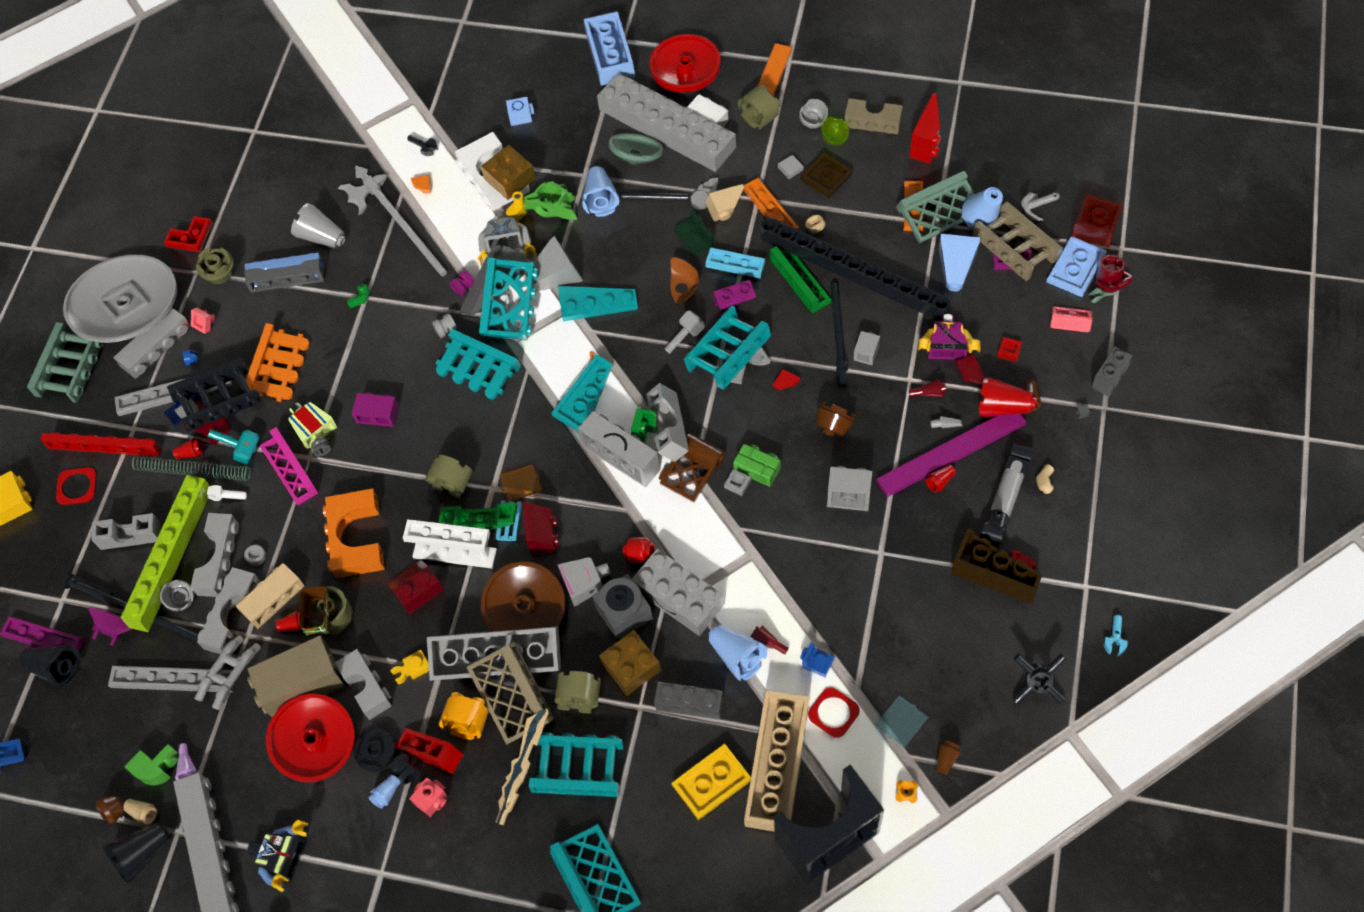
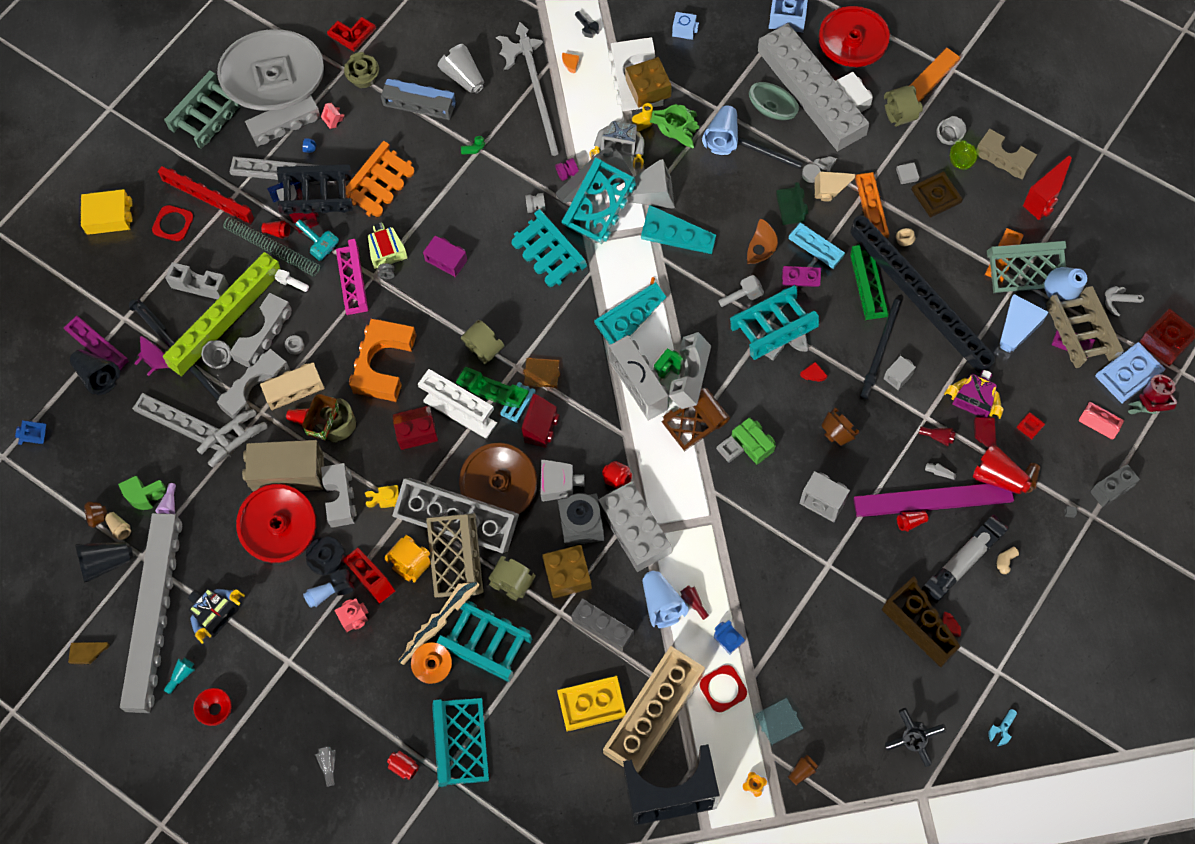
camera: 20 degrees right, 5 degrees up
none -> orange dish [411,643,452,684]

